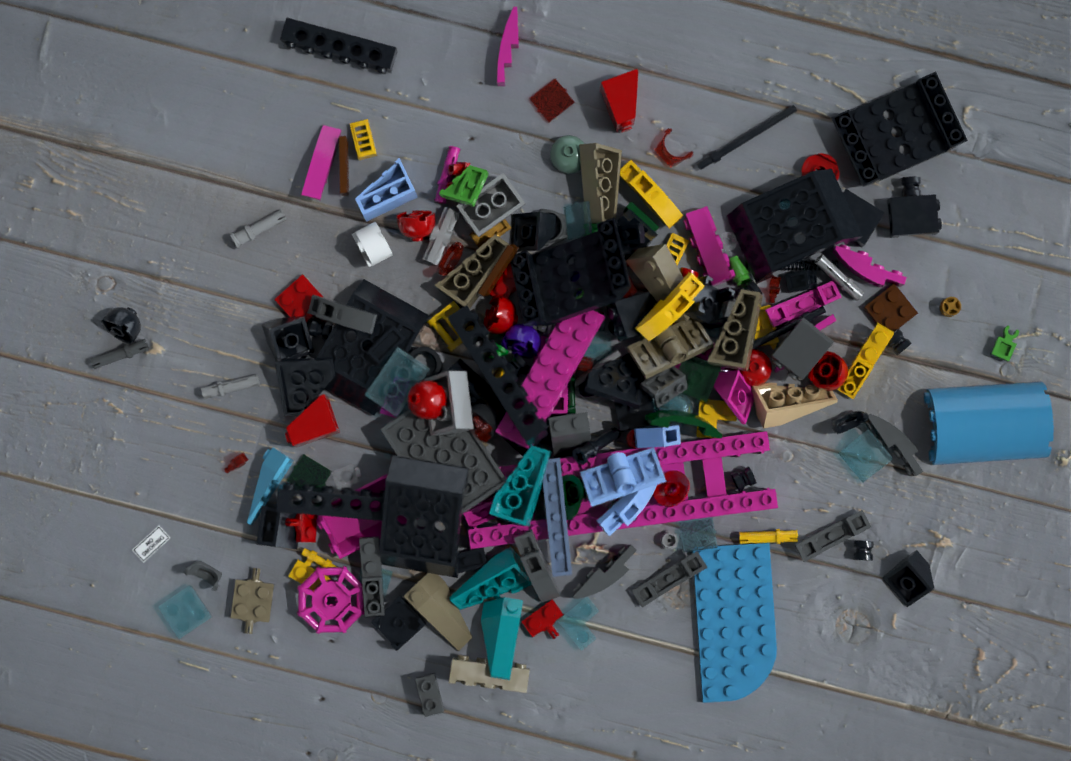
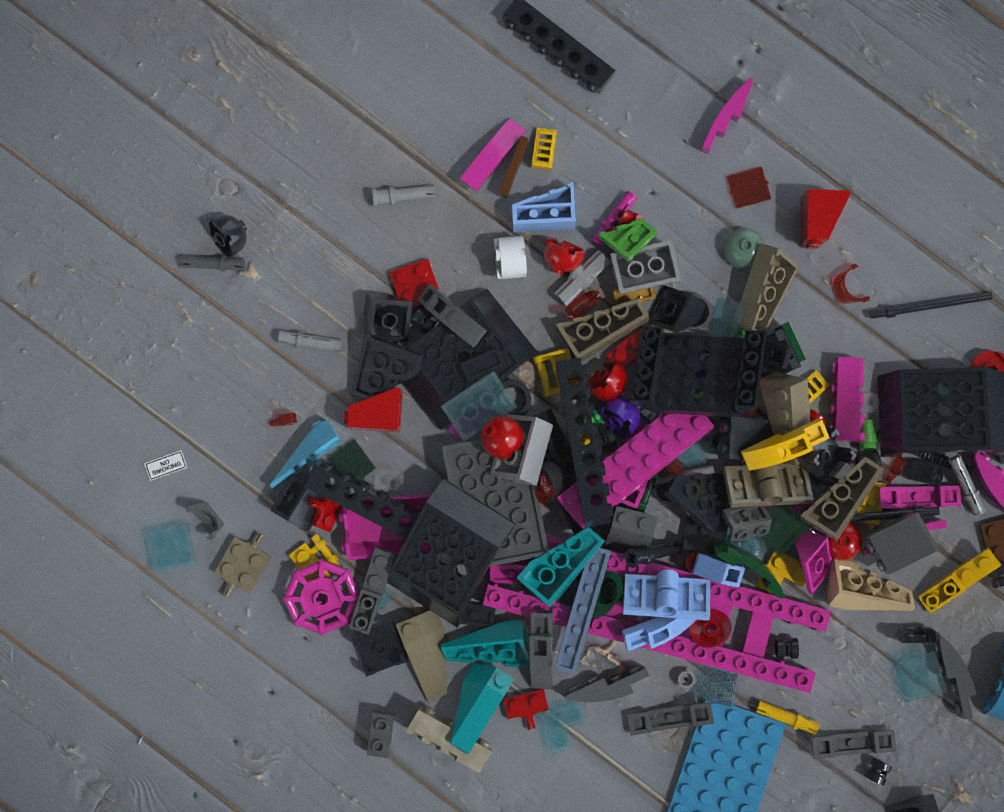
camera: 20 degrees right, 0 degrees up
reddish brown tile [478,244,519,297] -> none
yellow slope [620,160,683,229] -> none
red cylinder [809,351,848,391] -> none

